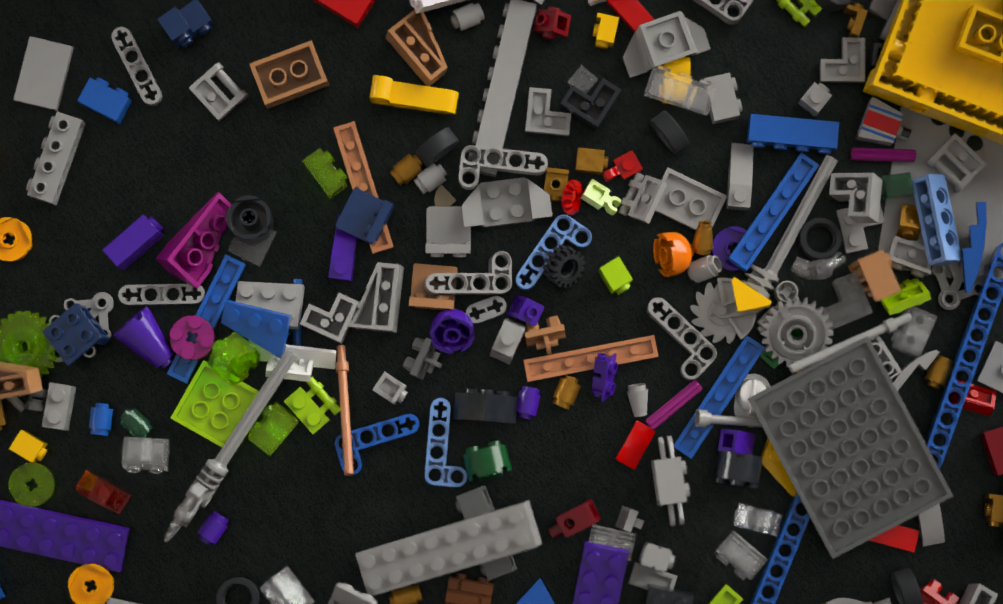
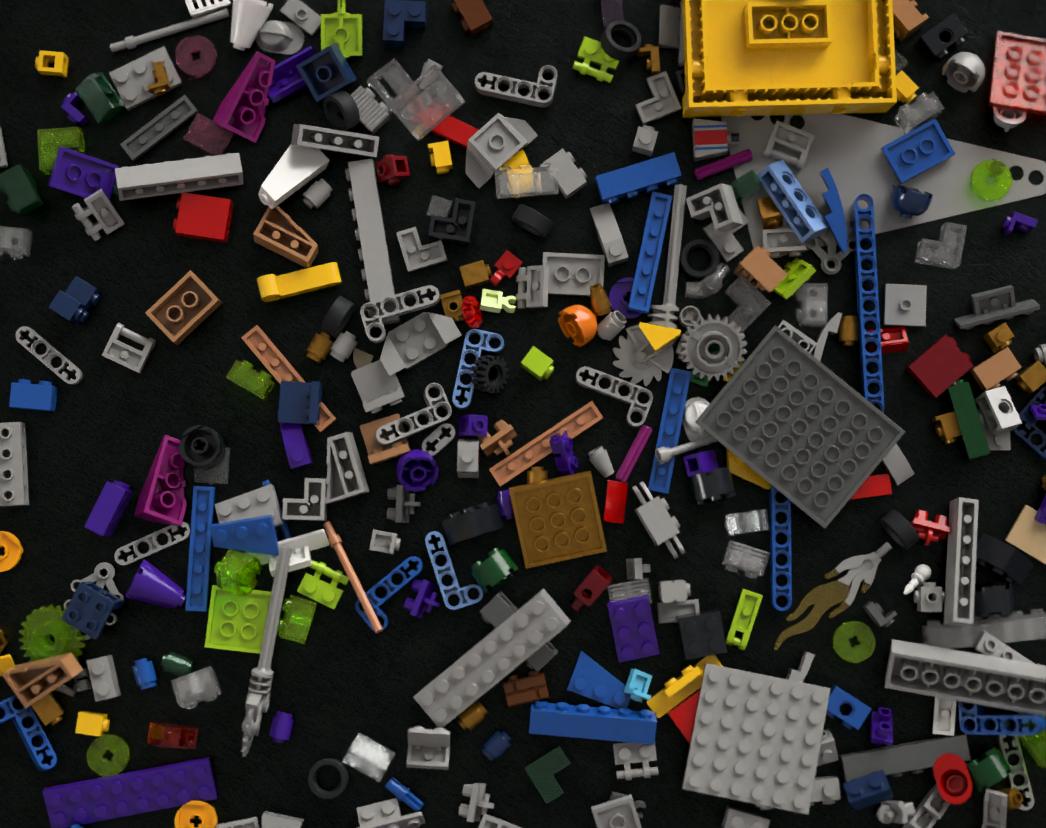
camera: 20 degrees left, 0 degrees up
magenta plate [170,316,215,360] -> none
light grey bar [789,313,912,373] -> none
none -> dark purple hips [403,579,441,618]
none -> pearl gold plate [509,471,607,569]

